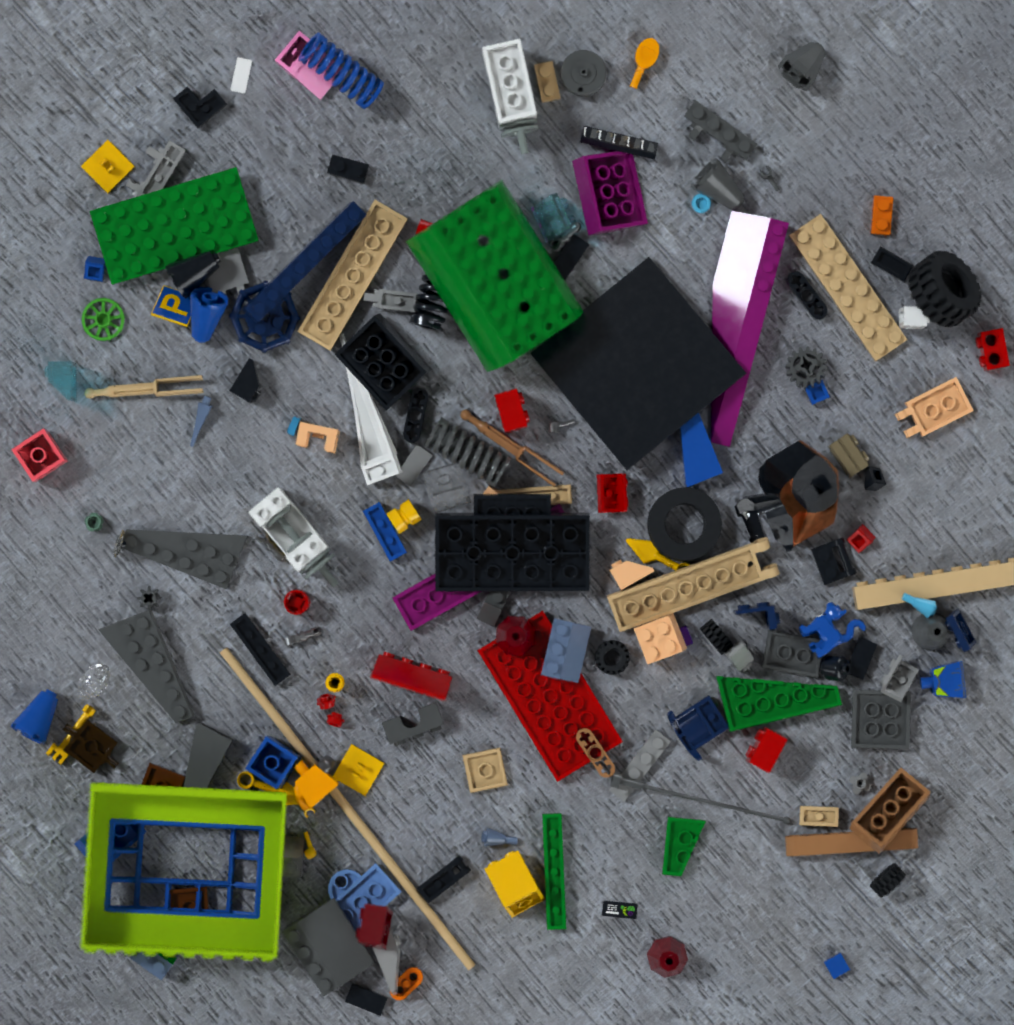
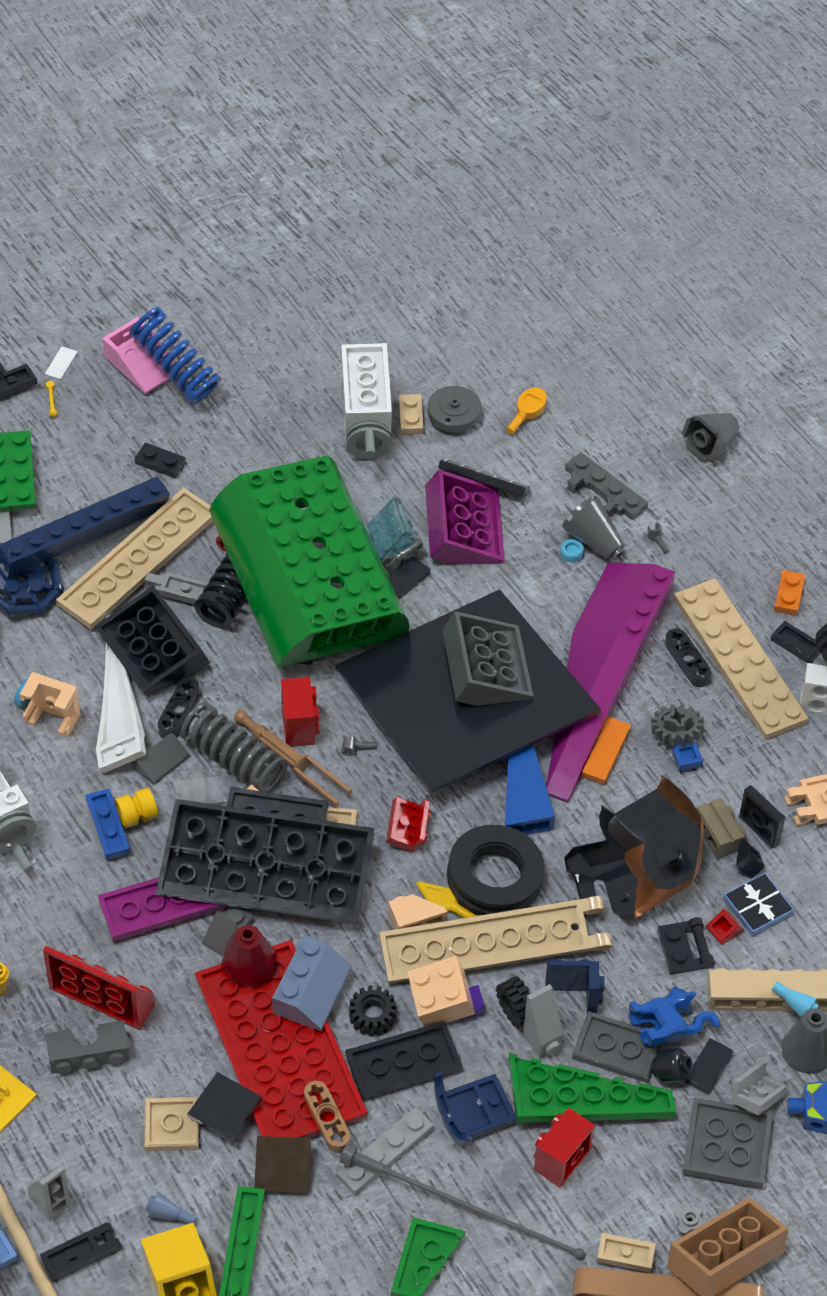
camera: 10 degrees right, 35 degrees down
none -> light grey slope [27,1165,71,1221]
none -> yellow hinge [46,381,57,417]
none -> black tile [187,1072,262,1143]
none -> dark brown tile [254,1136,311,1193]
none -> black plate [345,1021,462,1100]
none -> dark grey slope [442,611,534,706]
none -> orange tile [581,717,631,785]
none -> black tile [723,873,794,936]
none -> black tile [739,785,786,849]

